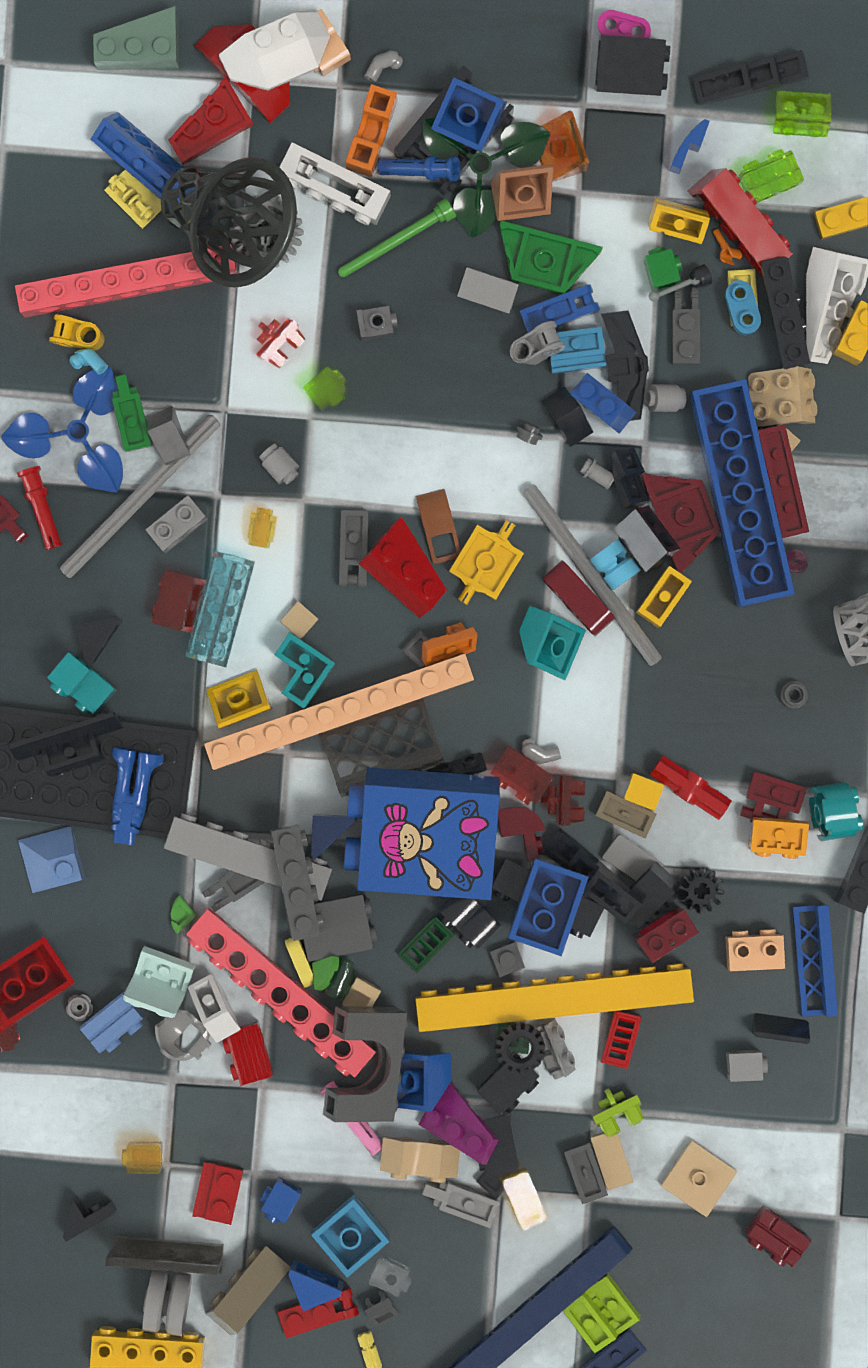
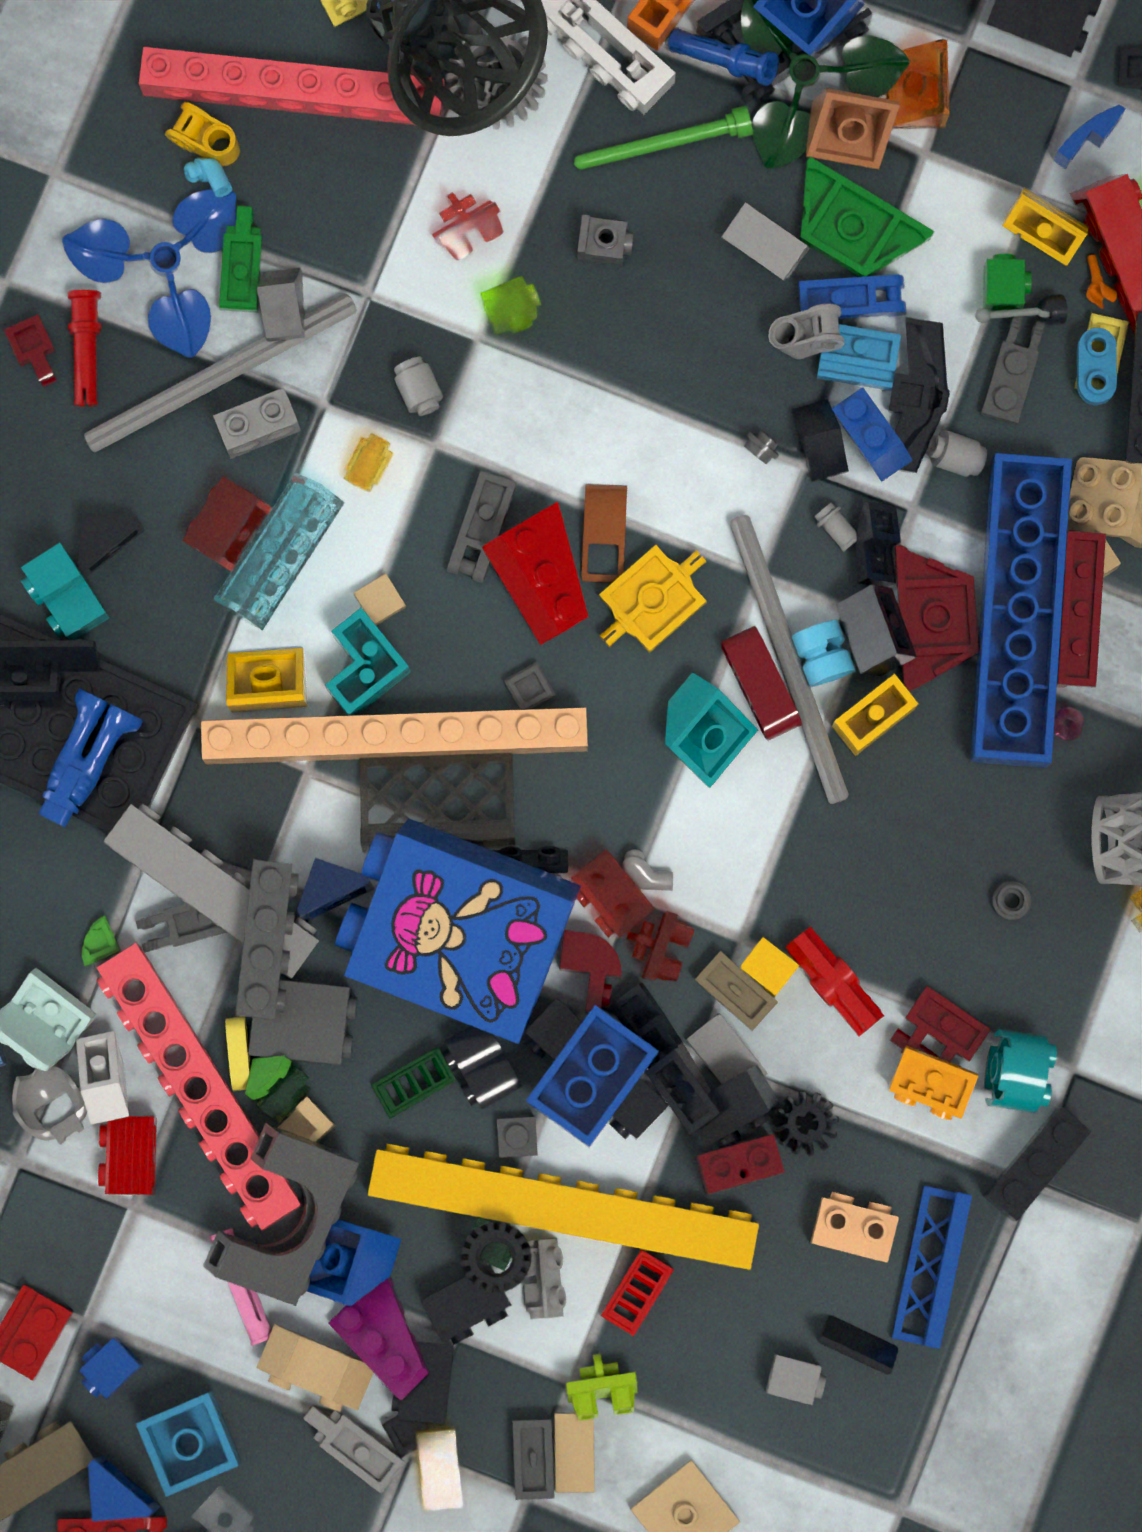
camera: 20 degrees right, 5 degrees down
orange hinge [422,622,477,667] -> none

